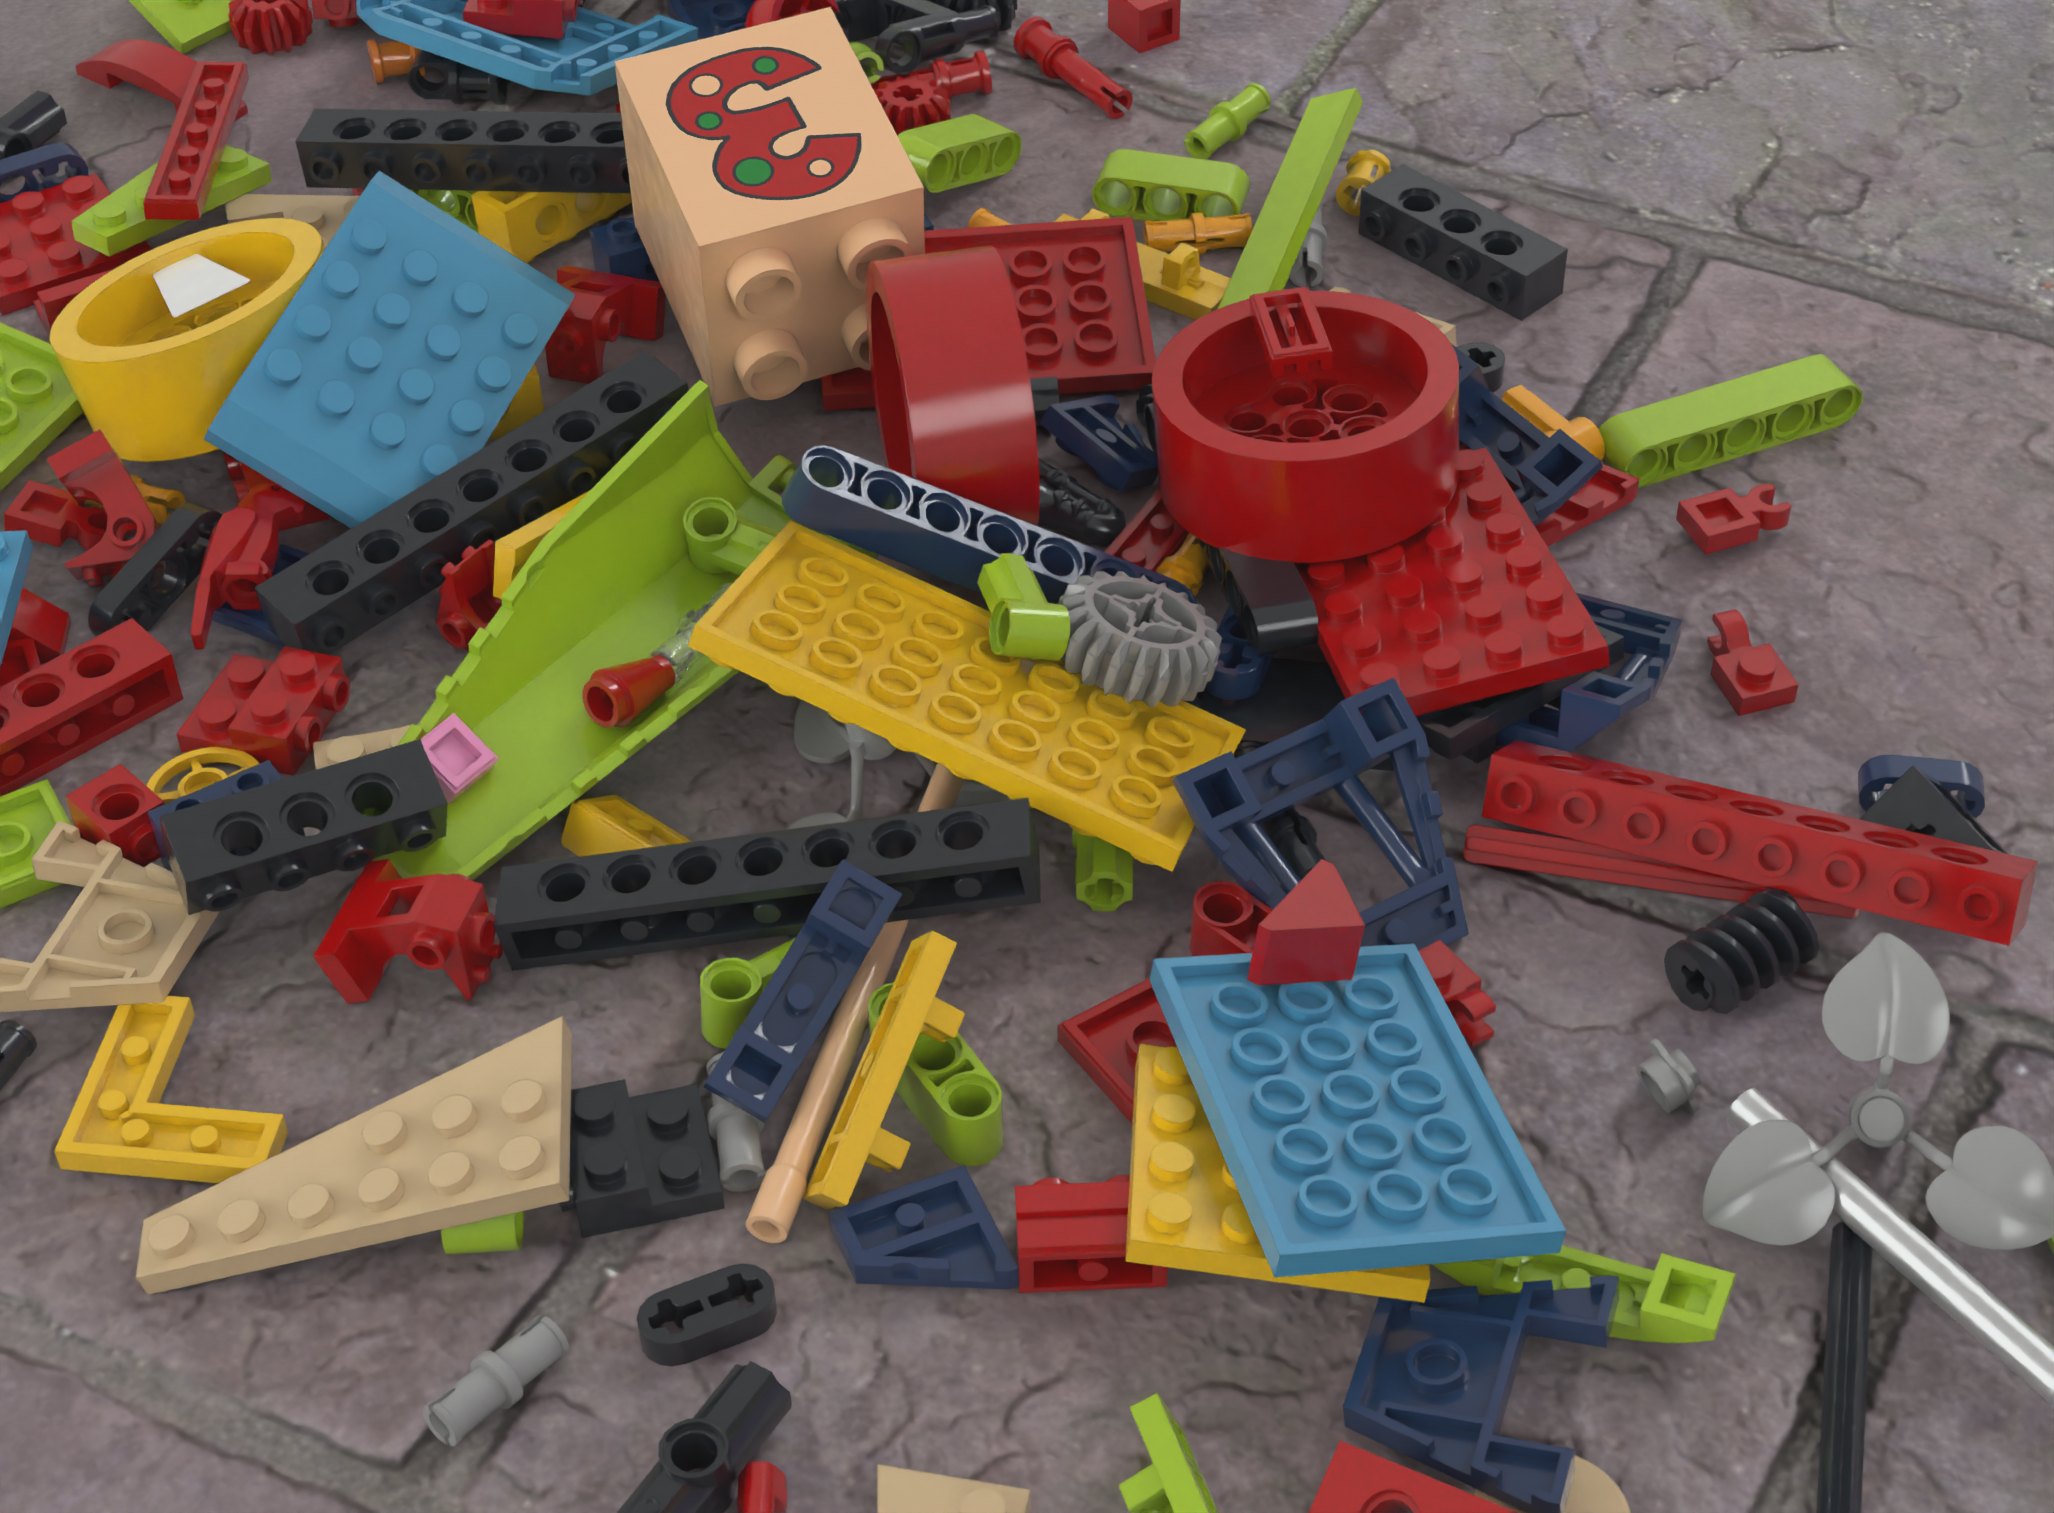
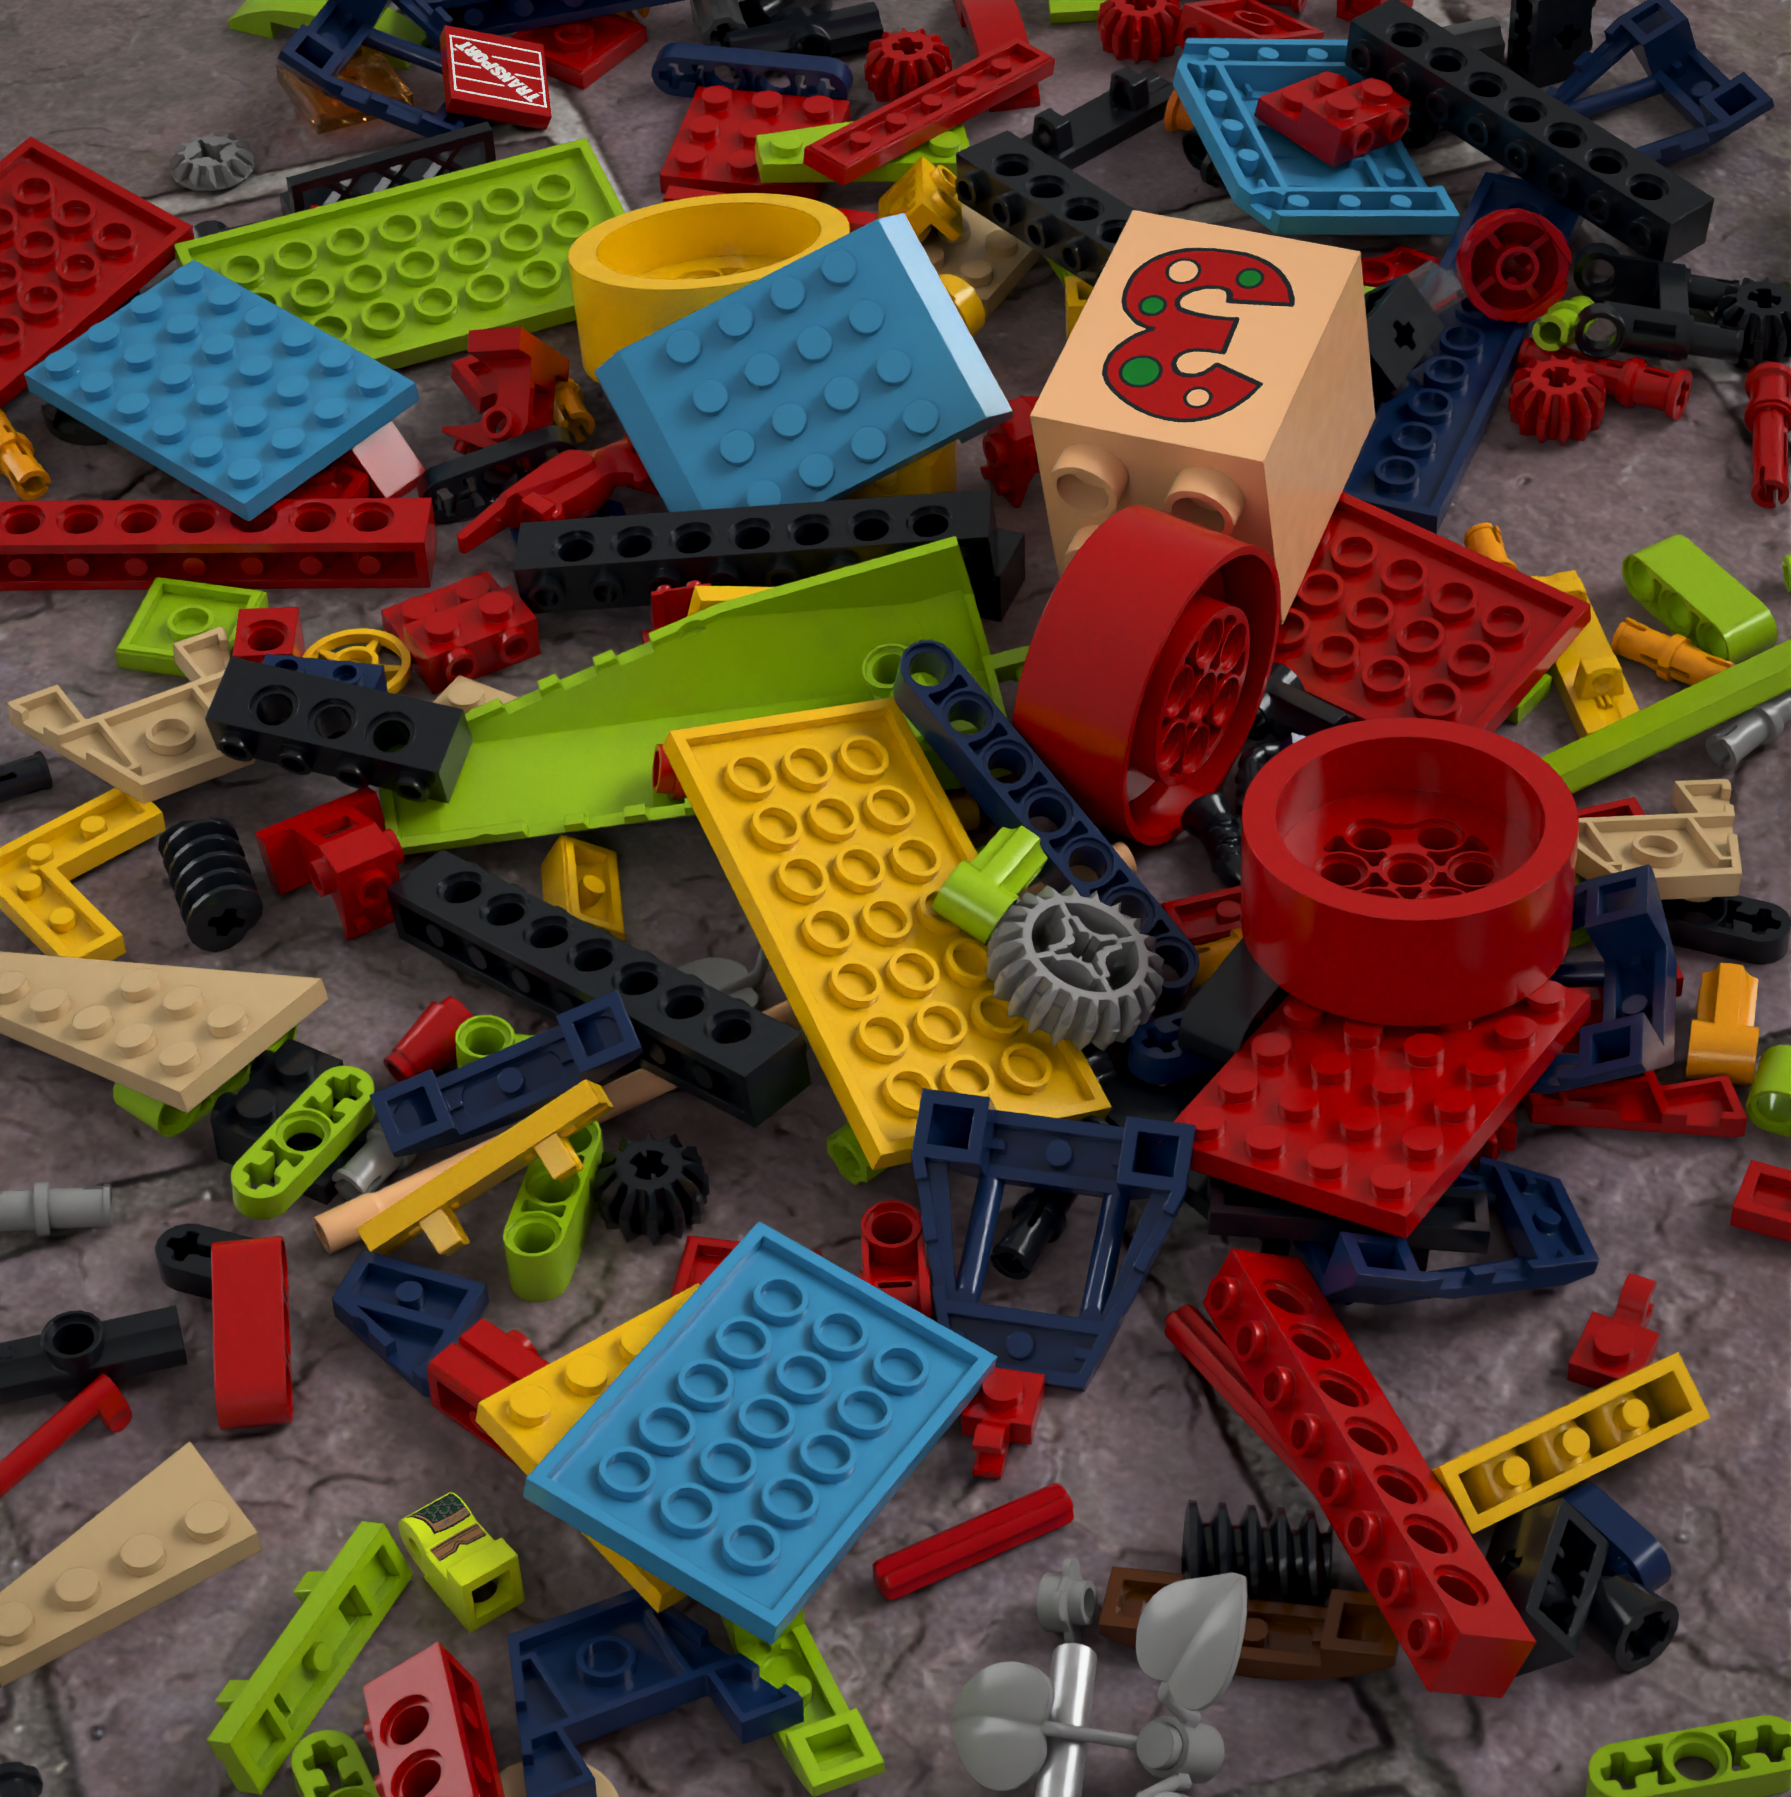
camera: 45 degrees right, 0 degrees up
white sticker [152,254,250,317] -> none
bright pink tile [420,713,499,804] -> none
lime beam [898,114,1022,193] -> none
red slope [1247,859,1365,985] -> none
red tile [1249,287,1333,378] -> none
none -> black piece [158,817,263,953]
none -> red beam [211,1236,293,1430]
none -> lime beam [231,1066,375,1220]
none -> red cone [383,996,474,1083]
none -> neon yellow leg [398,1492,525,1633]
none -> black gear [593,1130,710,1246]
none -> red gear [864,28,952,102]
none -> red axle [872,1483,1074,1601]
none -> yellow bracket [878,156,963,243]
none -> black hinge [1022,66,1175,170]
none -> reddish brown slope [1098,1566,1399,1680]
none -> yellow brick [1431,1352,1711,1534]
none -> black hat [1584,1575,1679,1671]

